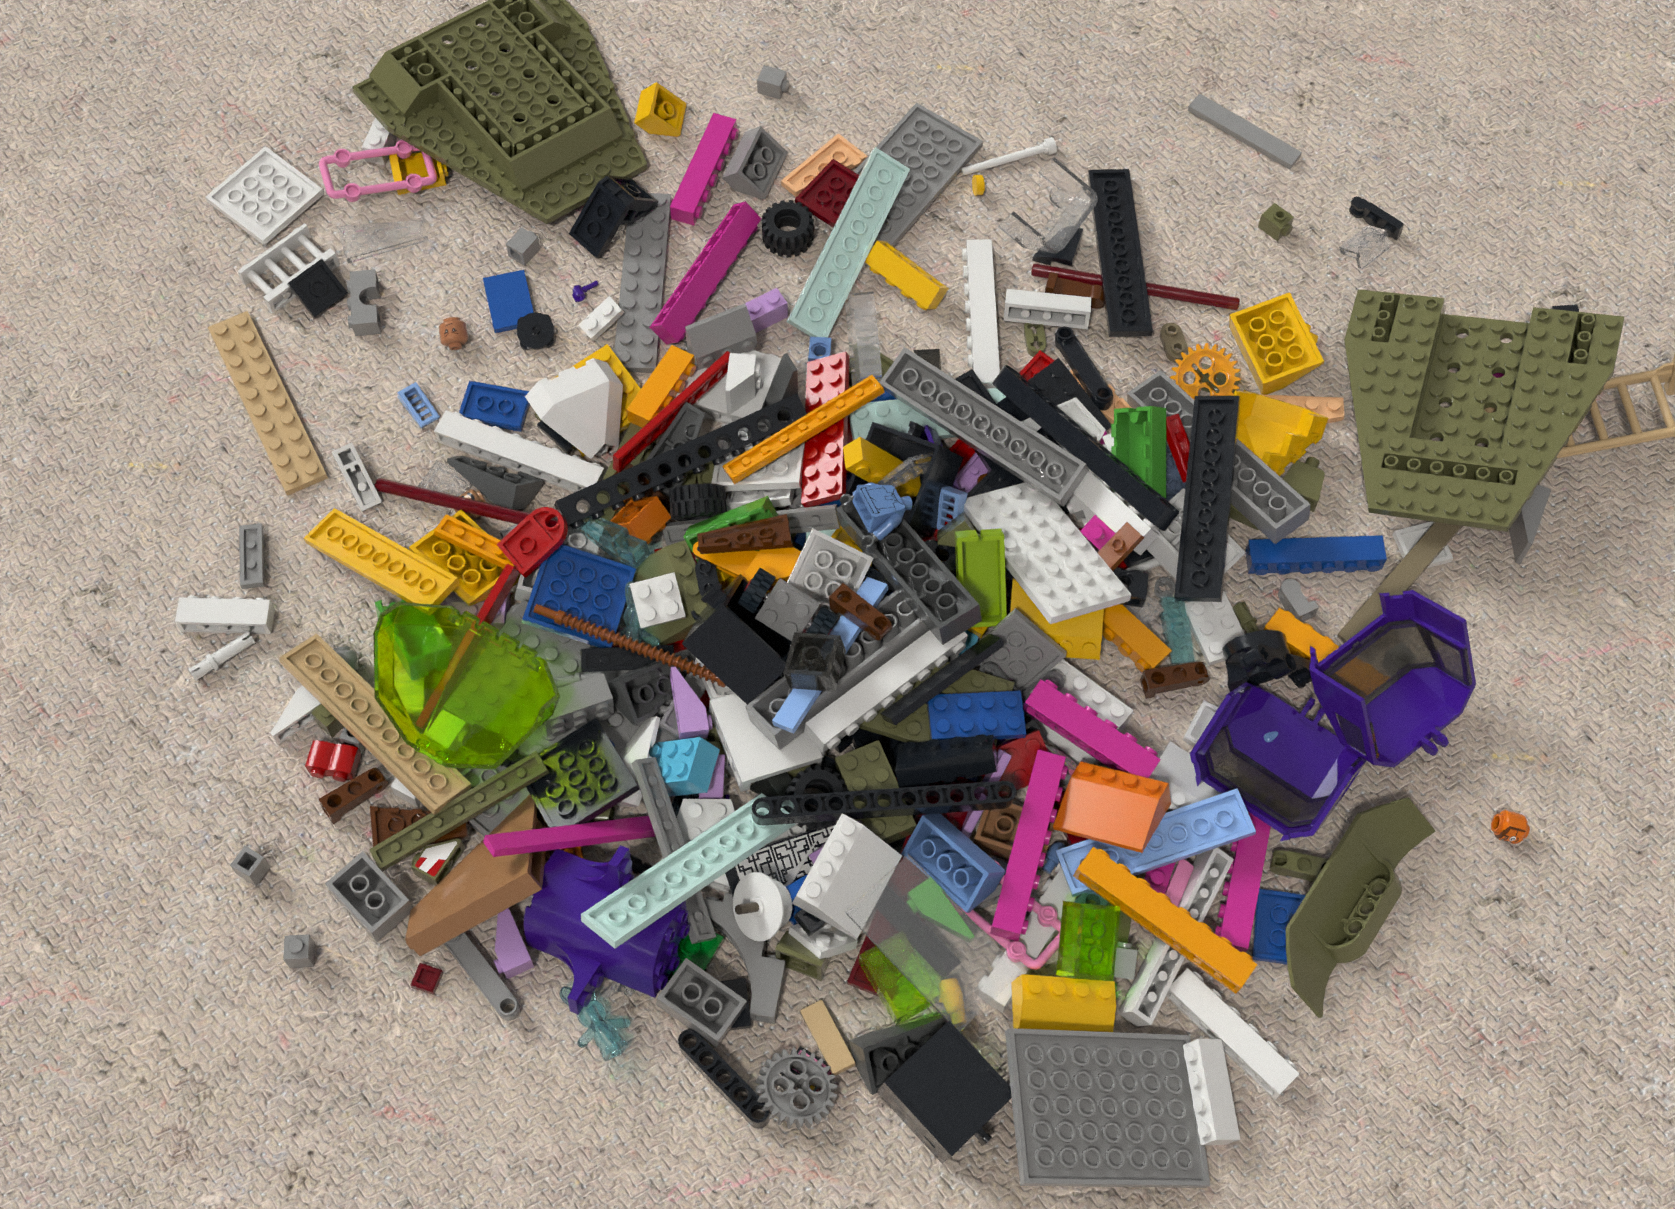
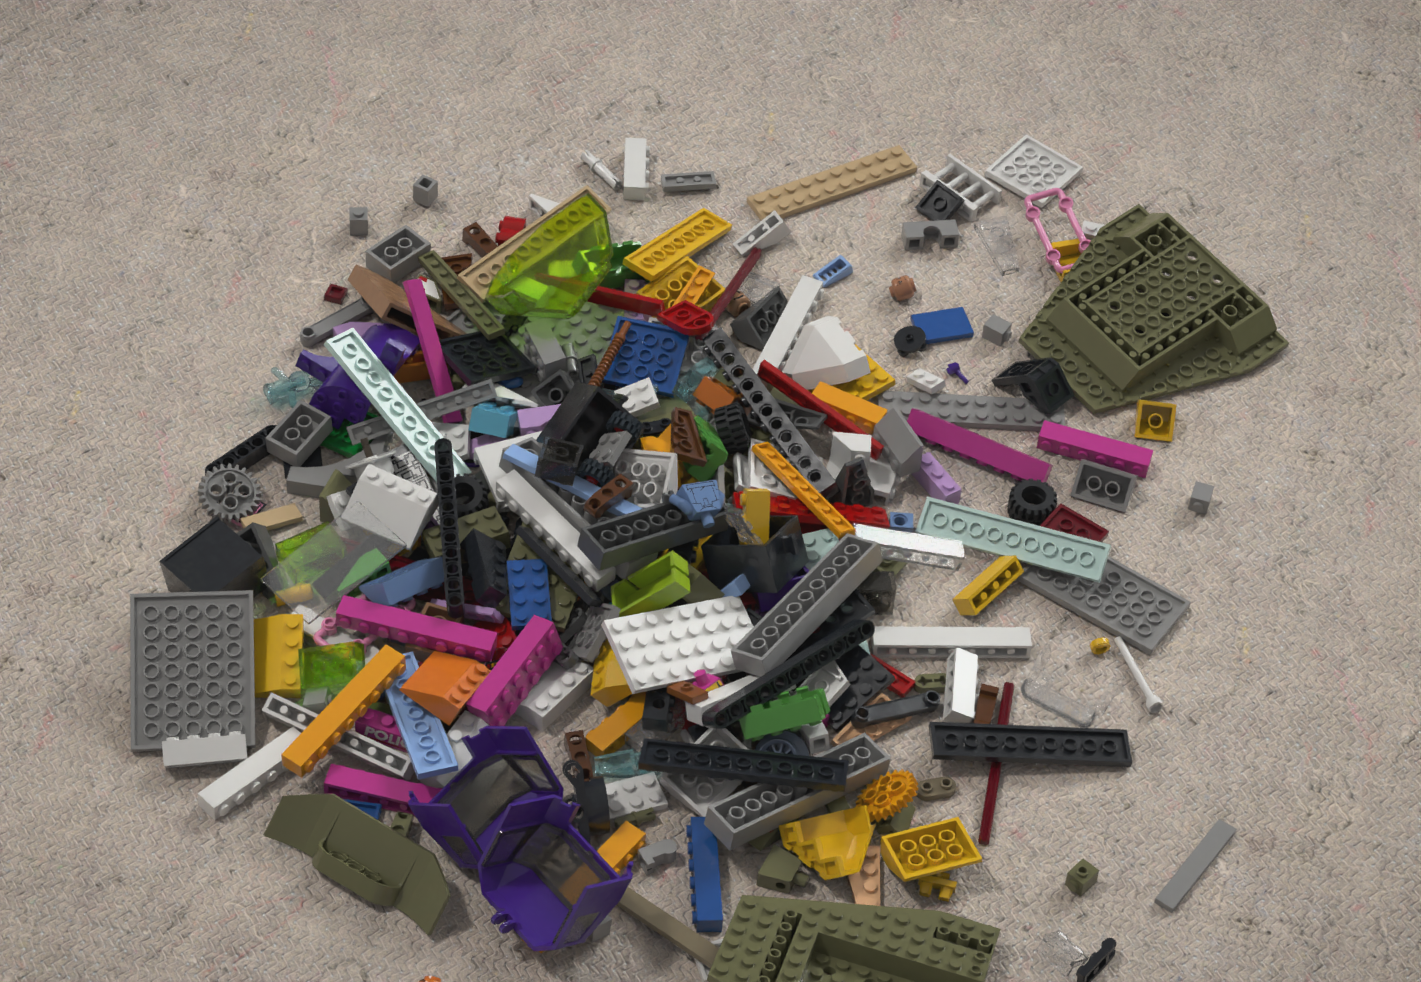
camera: 85 degrees right, 15 degrees down
blue tile [459,381,530,432] -> none
light nougat wing [781,133,868,197] -> none
black slope [1032,228,1083,266] -> none
bright pink slope [1165,859,1194,907] -> none
red tile [1166,414,1190,483] -> none

